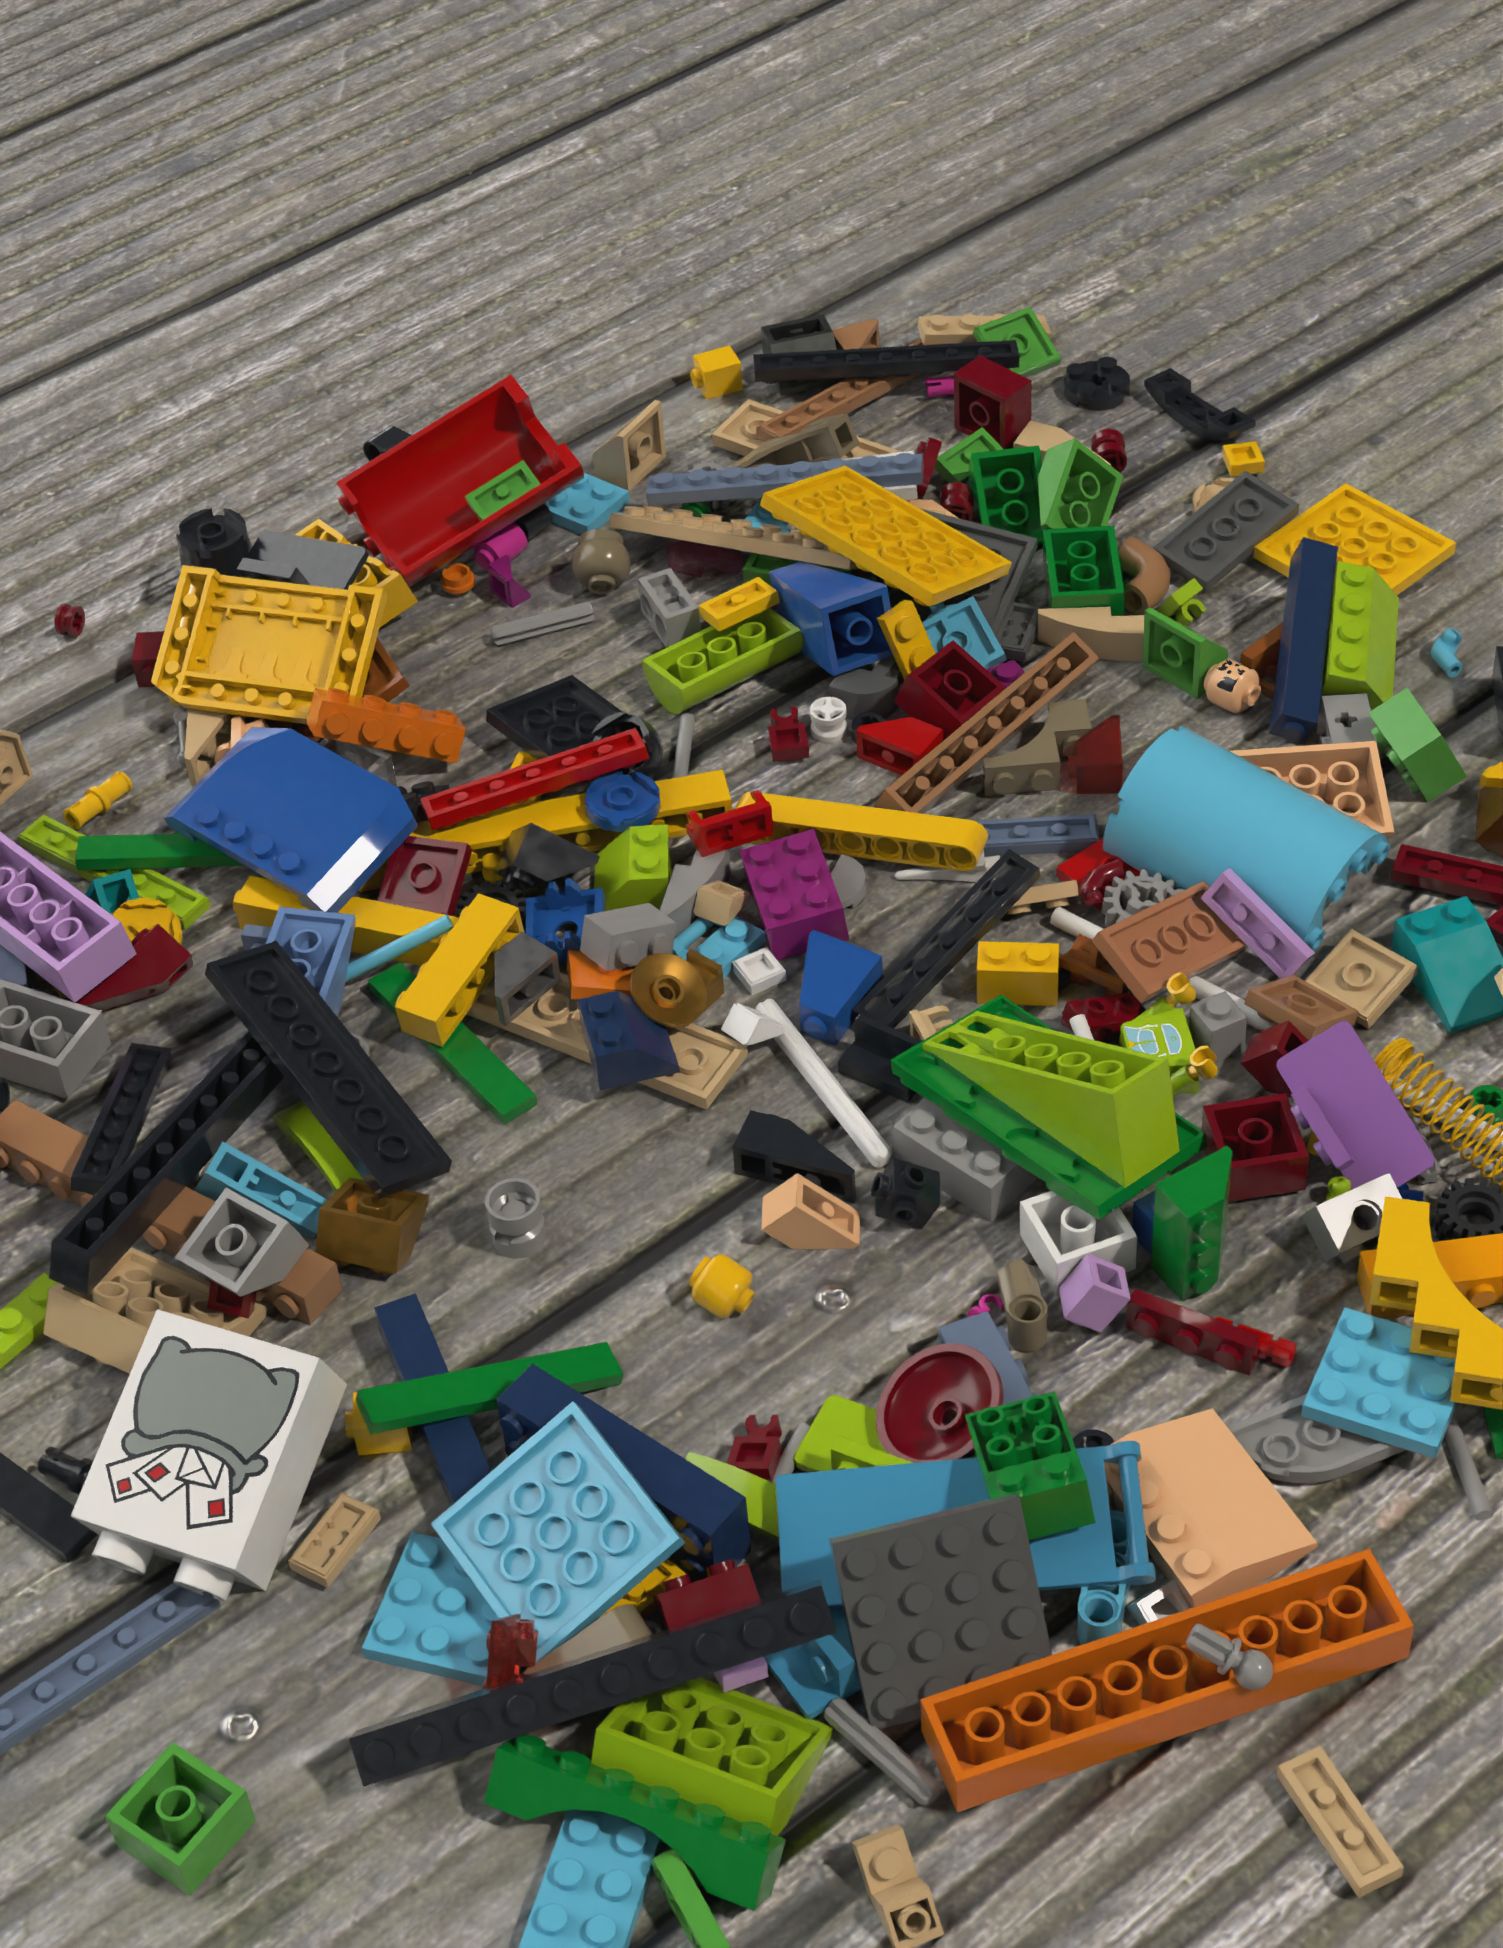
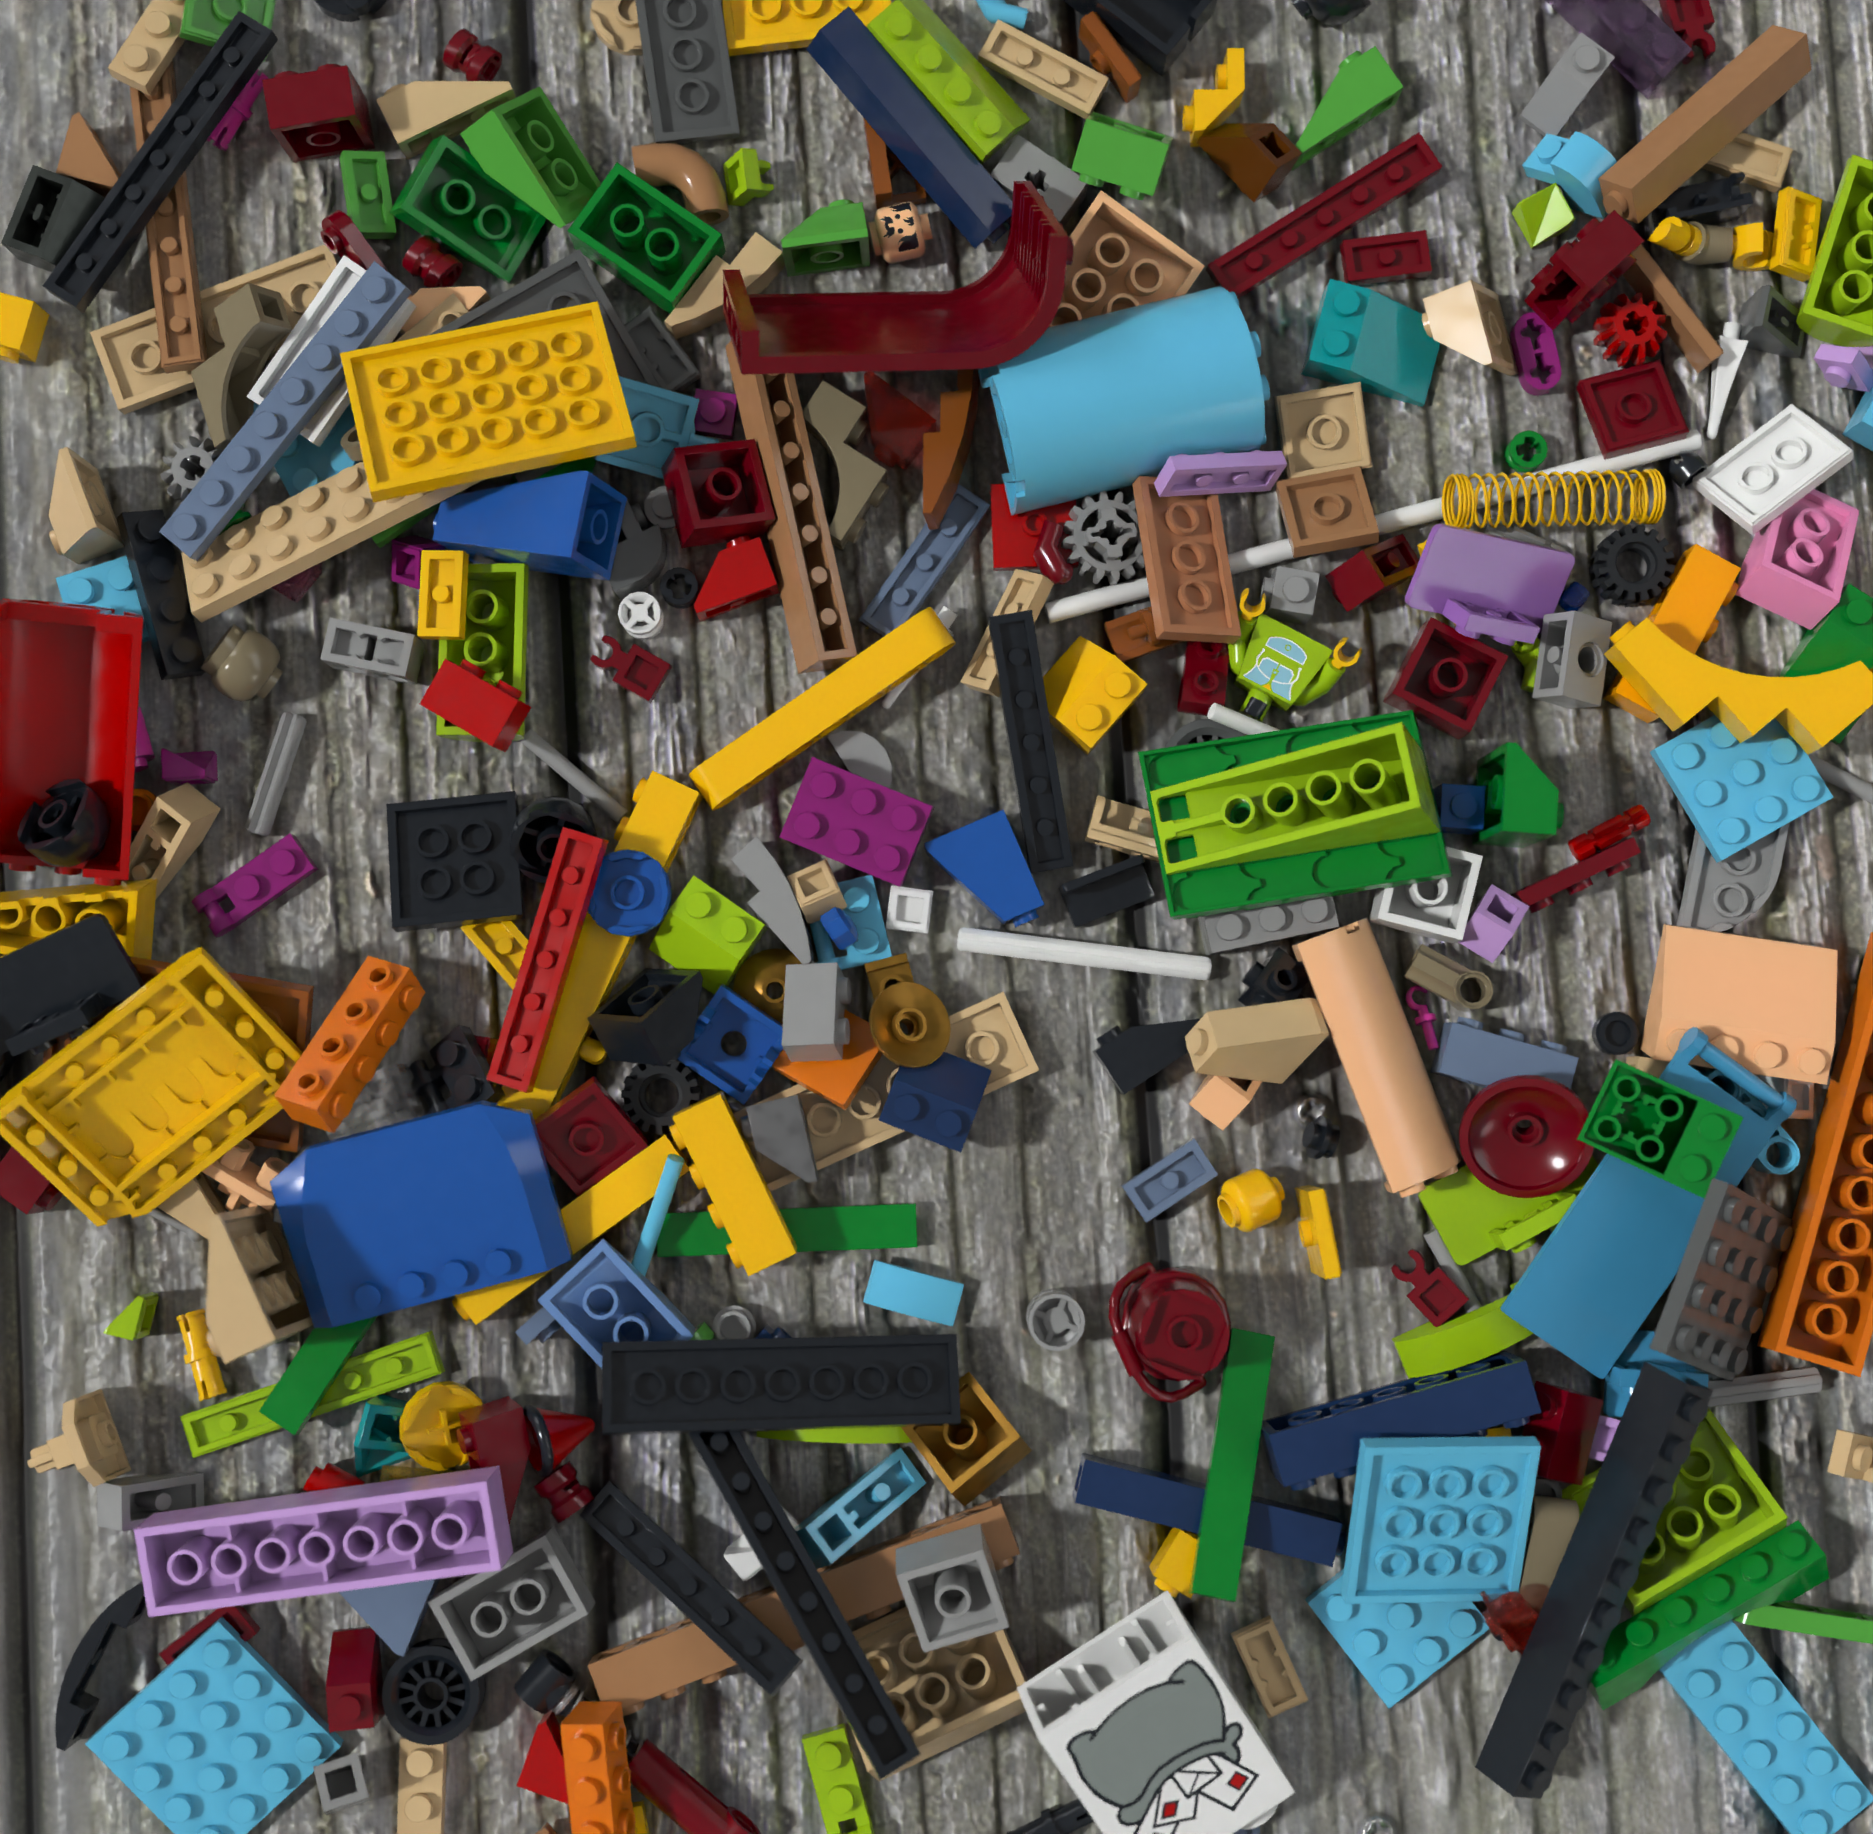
camera: 60 degrees left, 40 degrees up
bright green plate [465,460,540,521] -> none
red hinge [686,790,774,857] -> none
white slope [721,1003,785,1045] -> none
yellow plate [877,599,935,680] -> none
none -> black cylinder [17,779,111,867]
none -> lime slope [104,1292,159,1341]
none -> black plate [116,509,205,680]
none -> tan slope [122,782,220,899]
none -> magenta plate [191,833,318,938]
none -> tan slope [206,1206,313,1364]
none -> red brick [420,658,532,752]
none -> red hat [523,1405,595,1478]
none -> dark red wheel [534,1461,594,1523]
none -> dark red panel [723,181,1074,375]
none -> blue tile [820,907,858,950]
none -> medium azure slope [863,1260,964,1327]
none -> dark orange slope [923,369,980,530]
none -> tan plate [978,19,1109,119]
none -> dark orange plate [1078,11,1142,103]
none -> dark red piece [1109,1262,1231,1403]
none -> sand blue plate [1121,1138,1218,1223]
none -> tan slope [1185,998,1329,1084]
none -> light nougat cylinder [1292,918,1461,1197]
none -> yellow plate [1295,1185,1342,1280]
none -> black plate [1302,1116,1340,1159]

